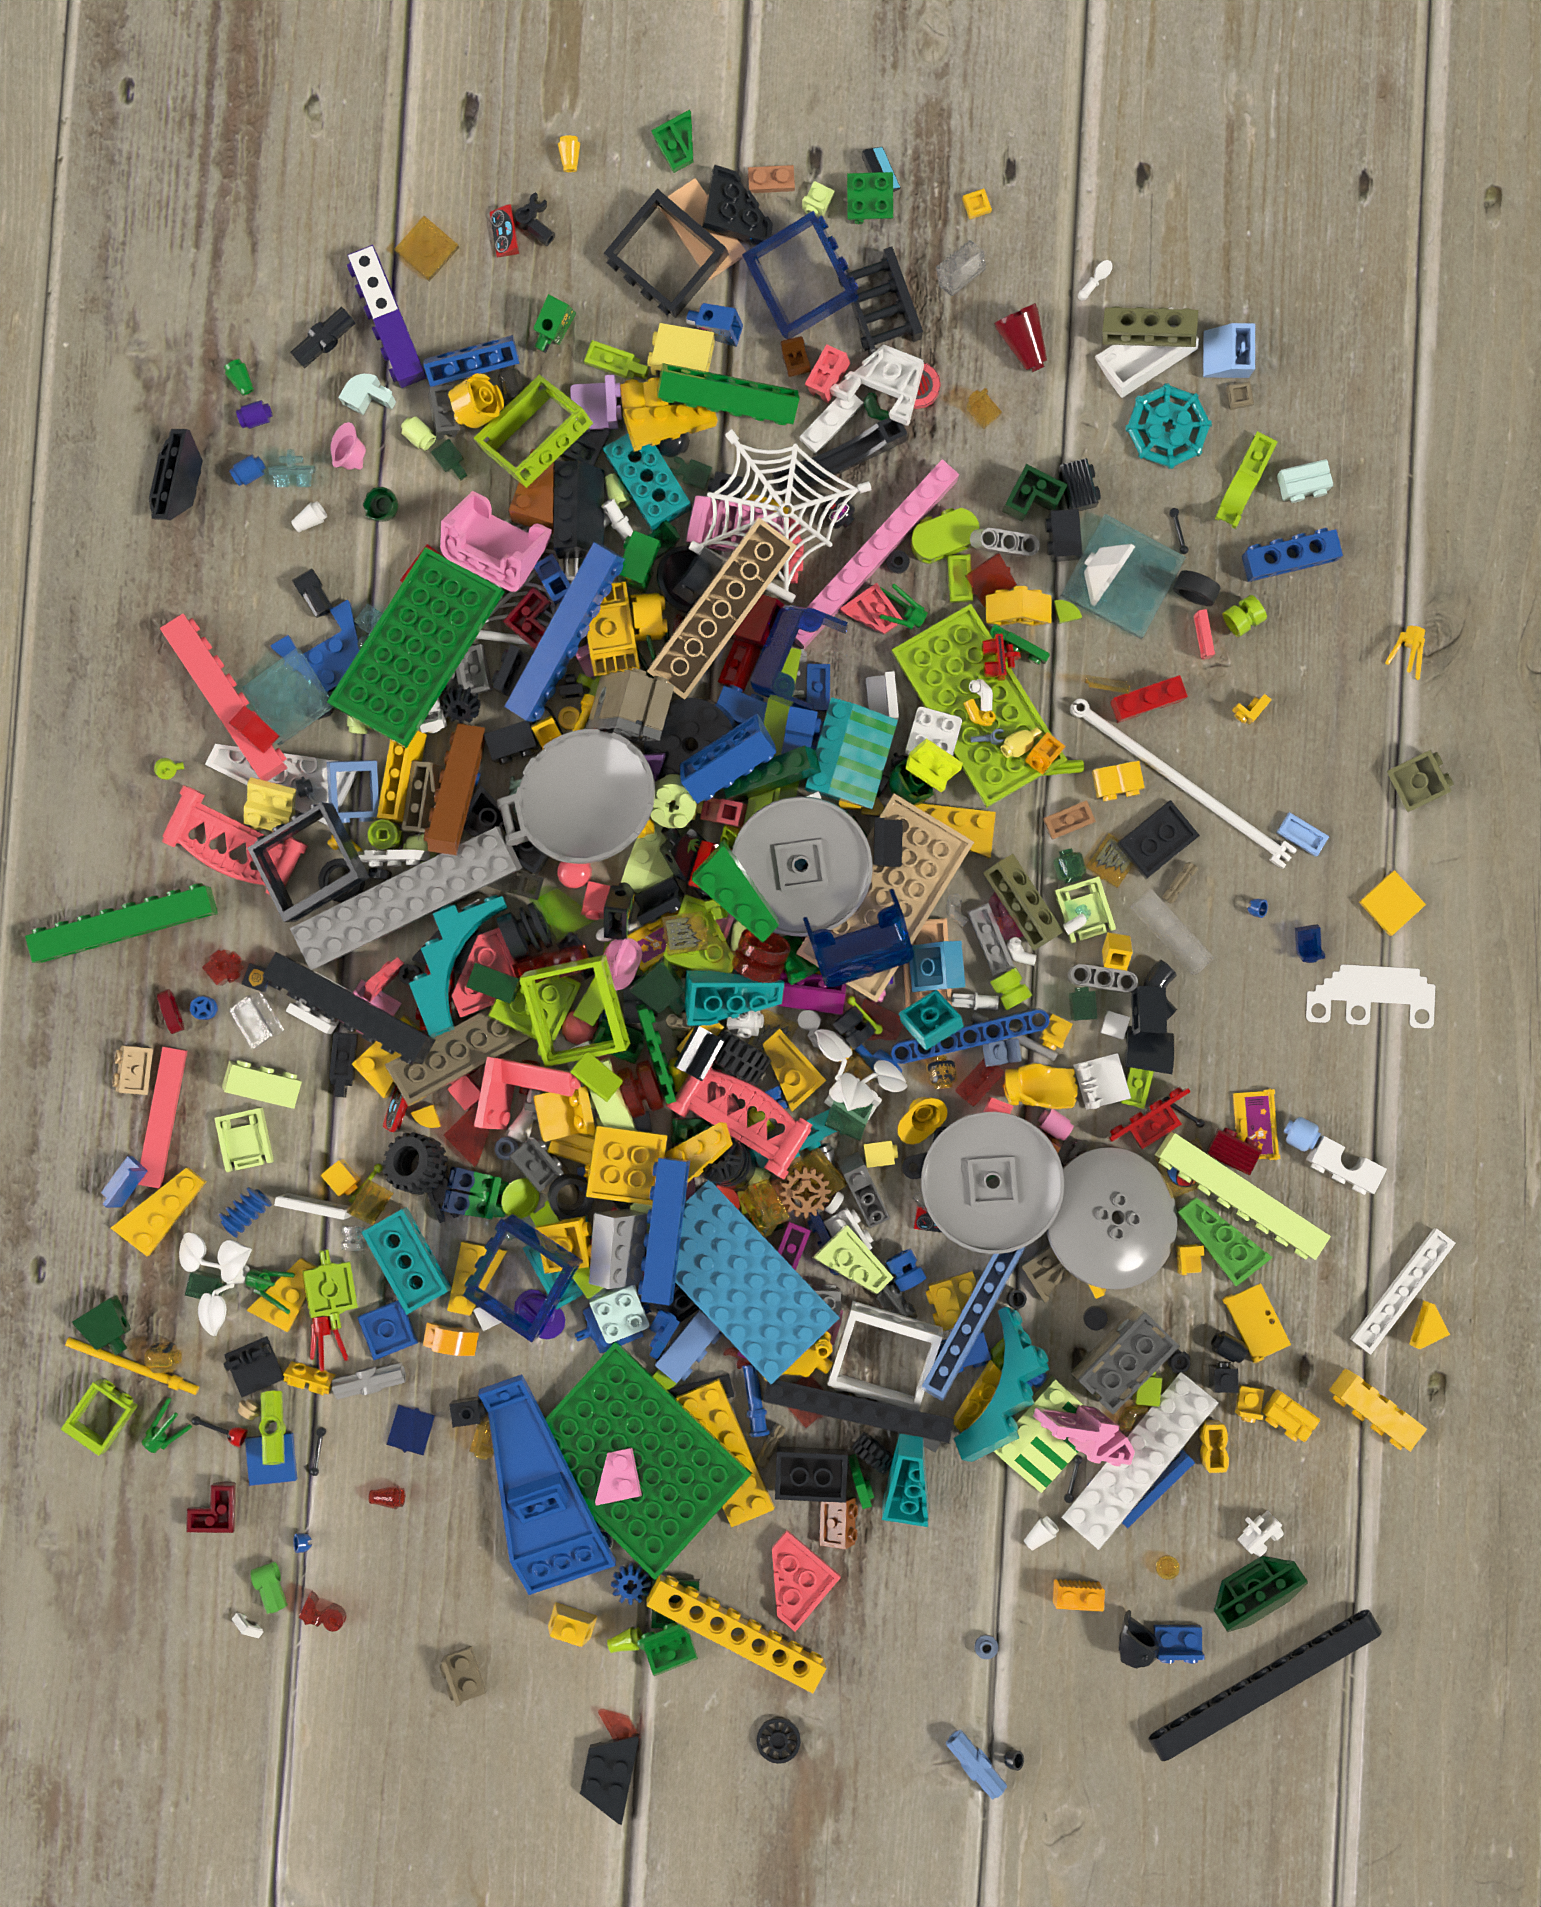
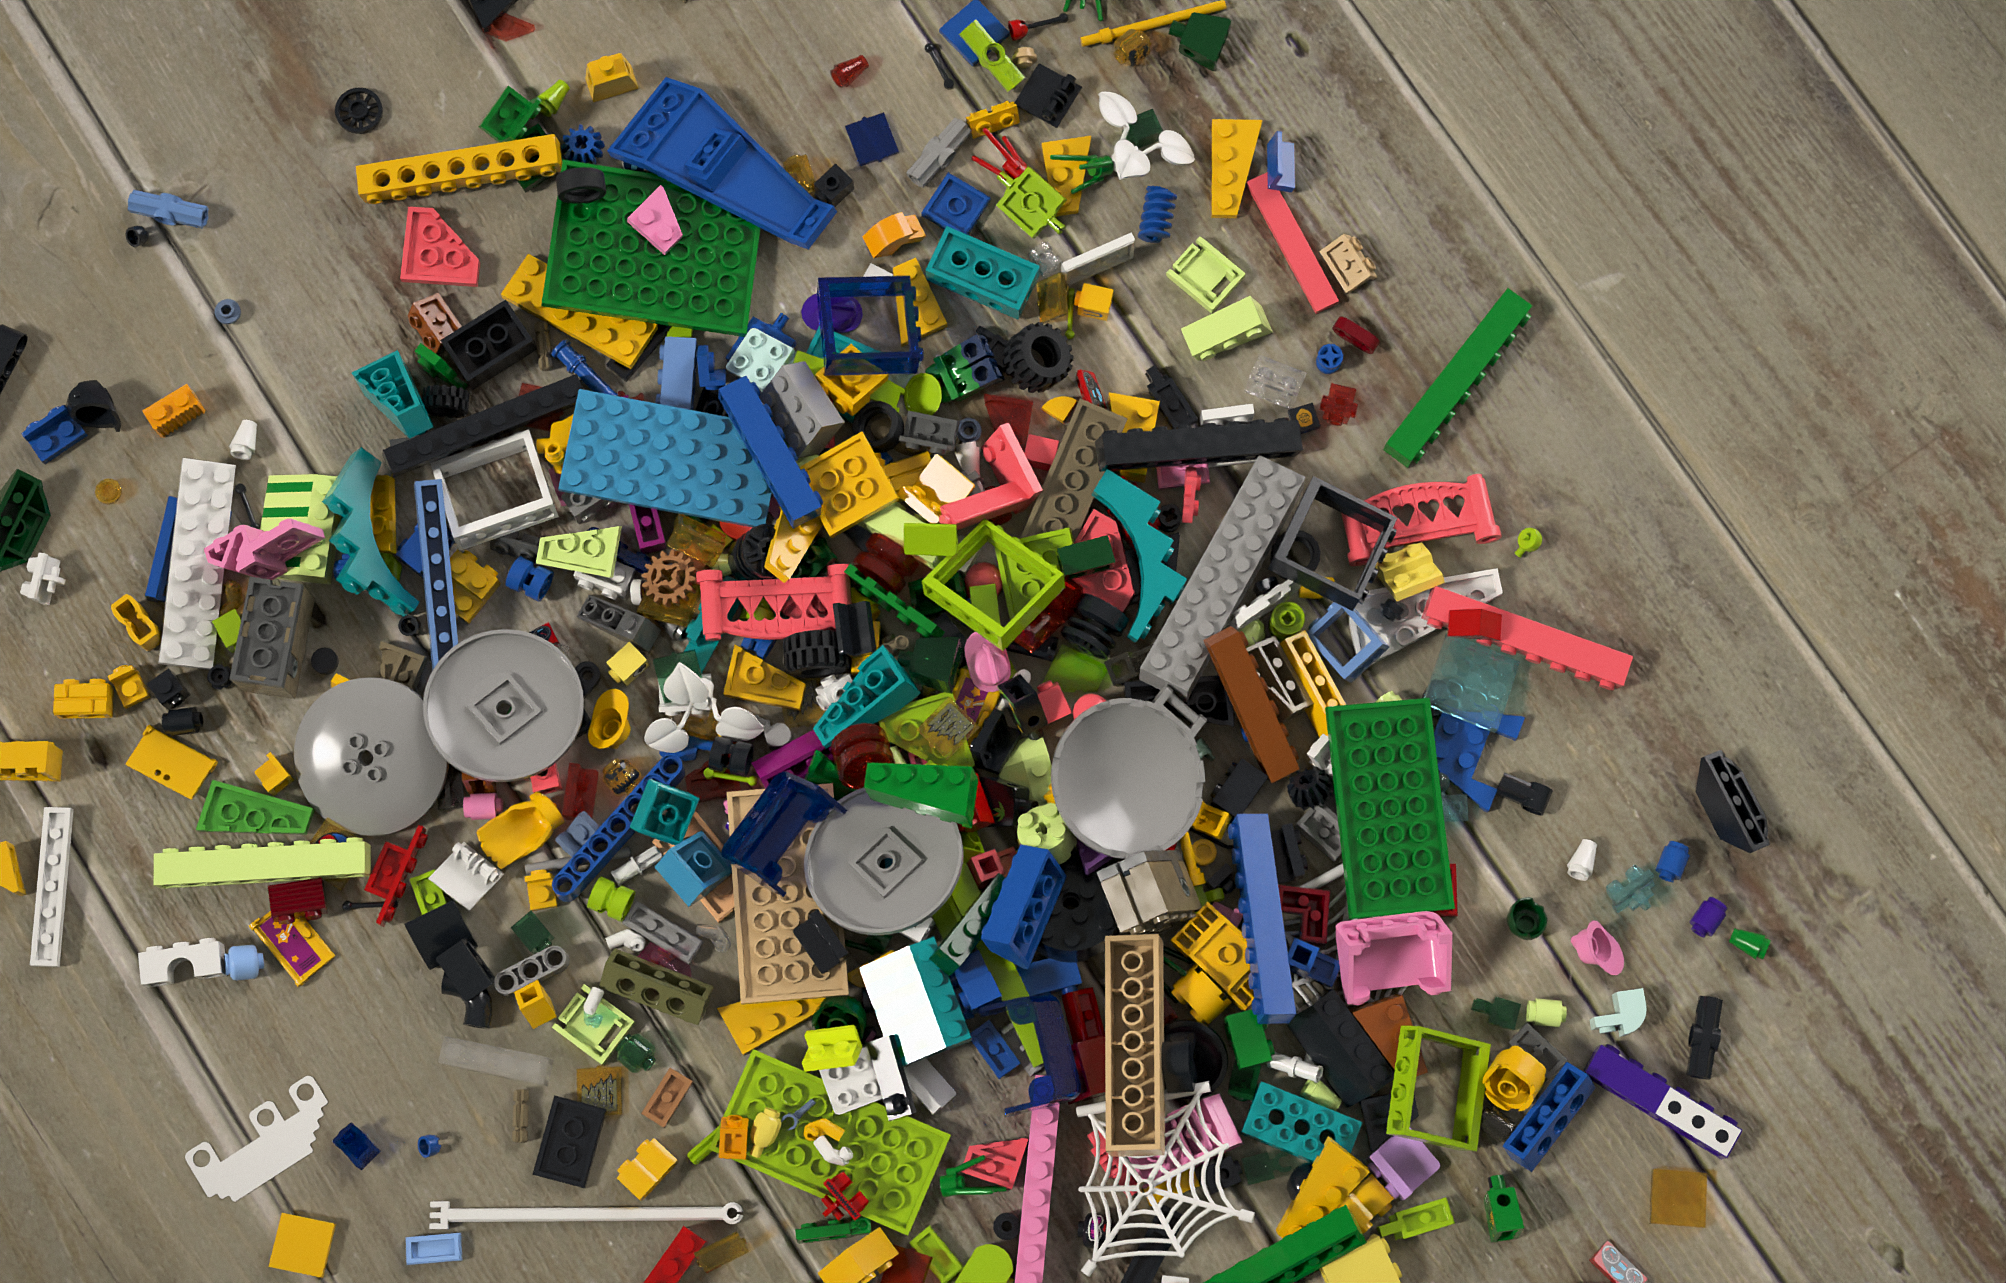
camera: 140 degrees right, 10 degrees down
white tile [1100,1011,1130,1040] -> none
none -> black tyre [556,167,606,204]
none -> hinge [866,1034,917,1121]

